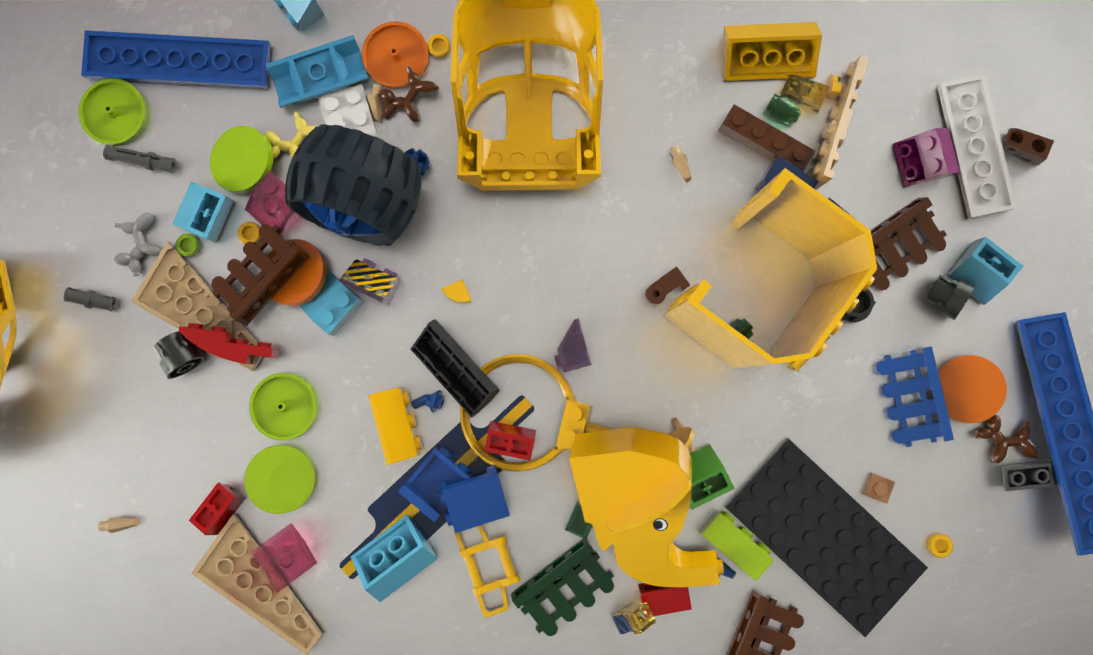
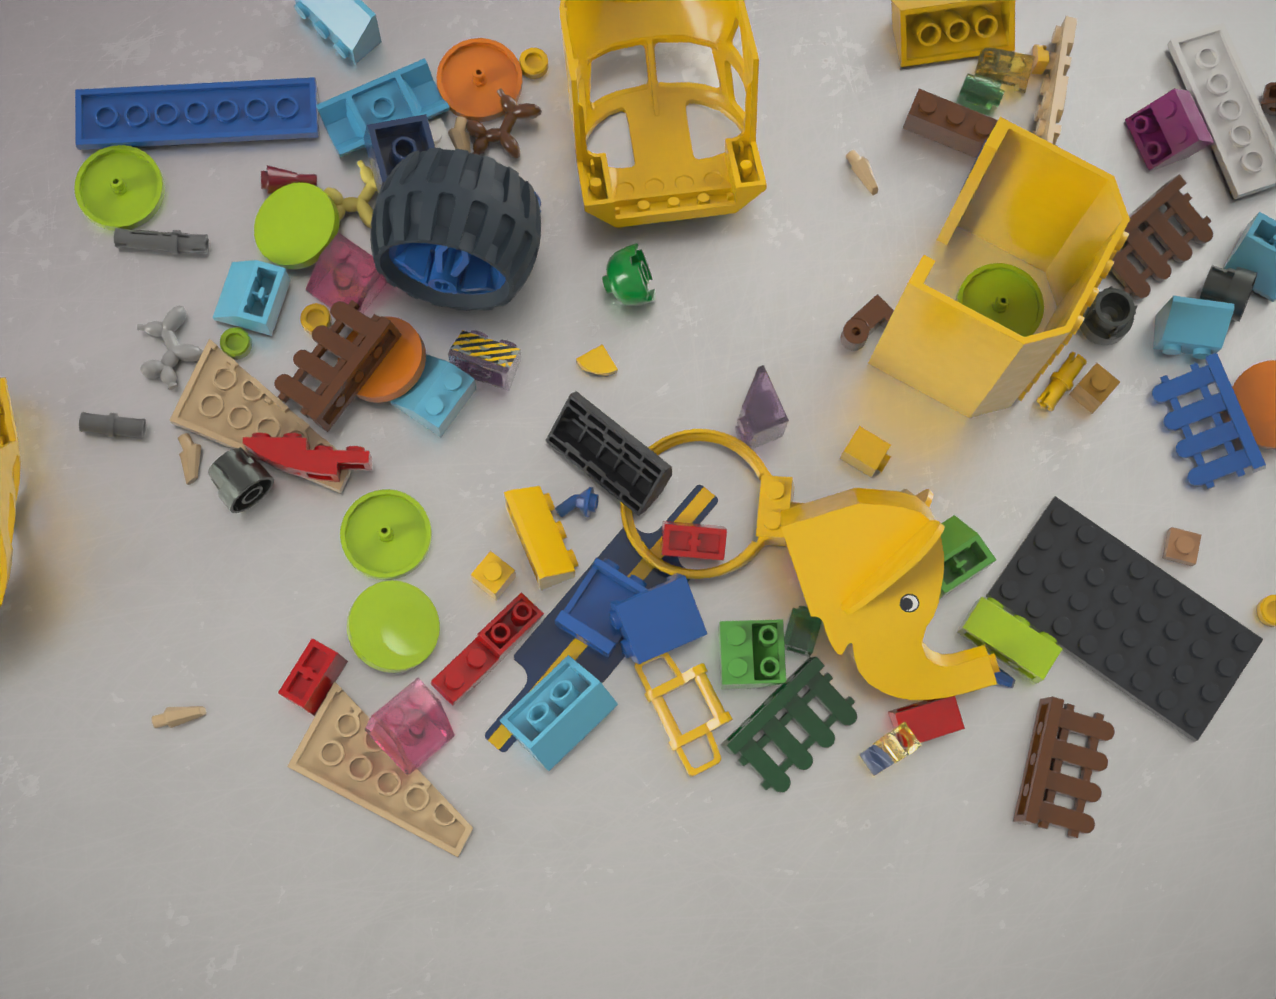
camera: 15 degrees left, 10 degrees down
none -> tan bar [178,433,201,485]
none -> dark red cone [261,165,317,195]
none -> dark blue brick [363,114,435,194]
none -> red slope [430,592,544,706]
none -> yellow brick [471,551,516,601]
none -> green cylinder [602,243,656,306]
none -> bright green slope [718,619,786,690]
none -> yellow brick [840,426,891,477]
none -> lime piece [956,263,1044,337]
none -> pearl gold brick [1069,363,1120,414]
none -> medium azure slope [1153,296,1234,359]

